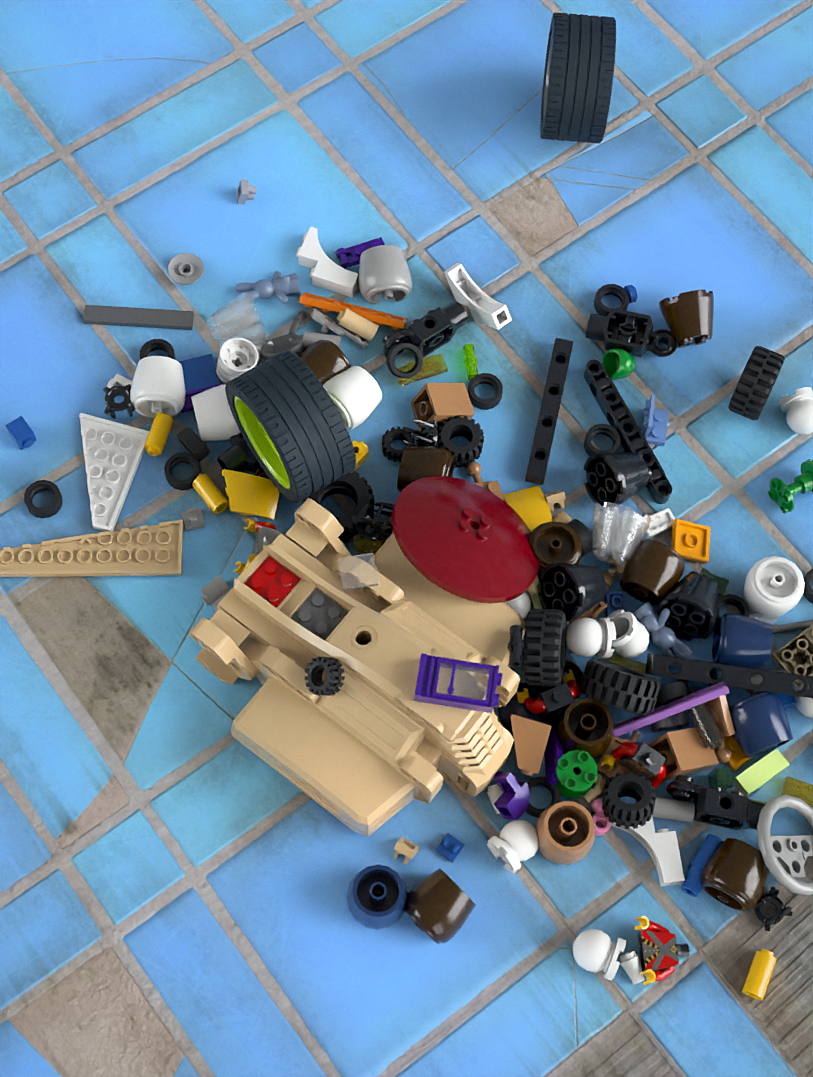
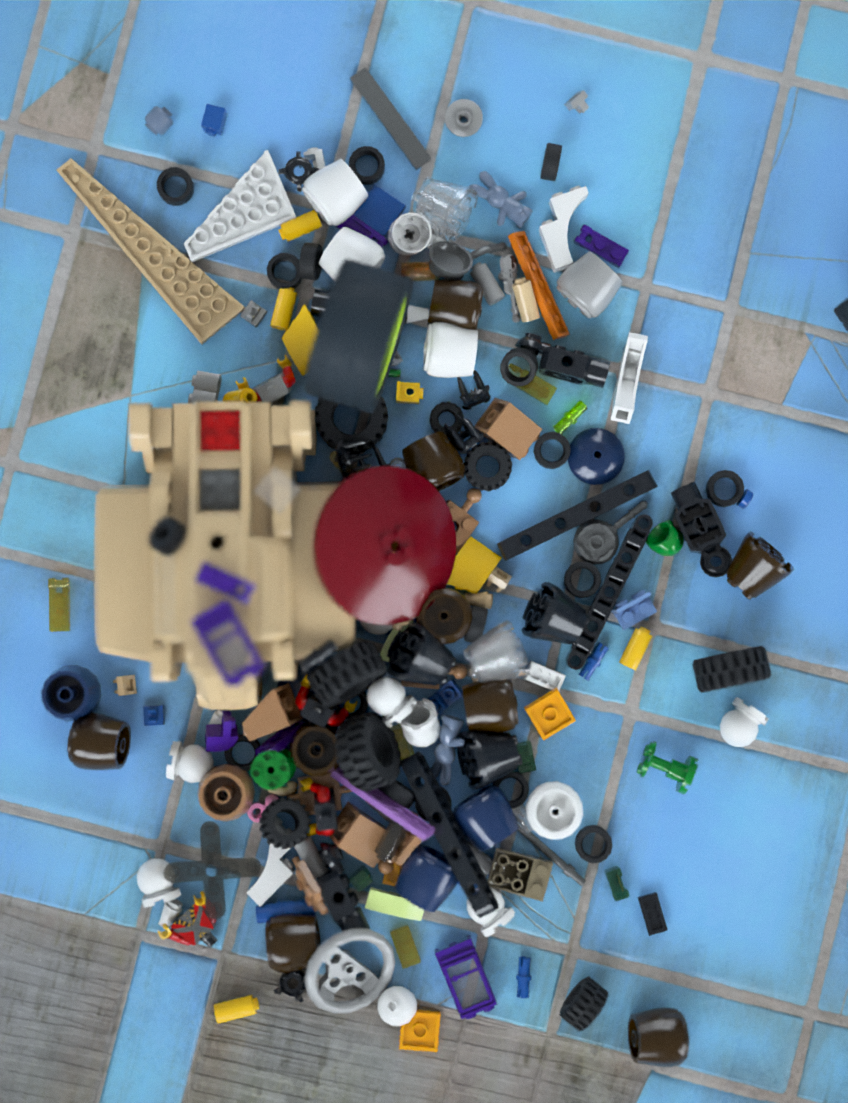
camera: 55 degrees right, 20 degrees up
none -> clear yellow plate [48,578,70,632]
none -> clear smoke piece [163,821,261,920]
none -> dark purple plate [195,562,256,604]
none -> medium nougat plate [292,856,328,915]
none -> black piece [457,370,491,410]
none -> black tyre [540,143,562,181]
none -> dark blue dish [567,428,625,485]
none -> dark grey piece [573,501,648,565]
none -> blue pin [578,642,609,681]
none -> yellow brick [619,626,653,671]

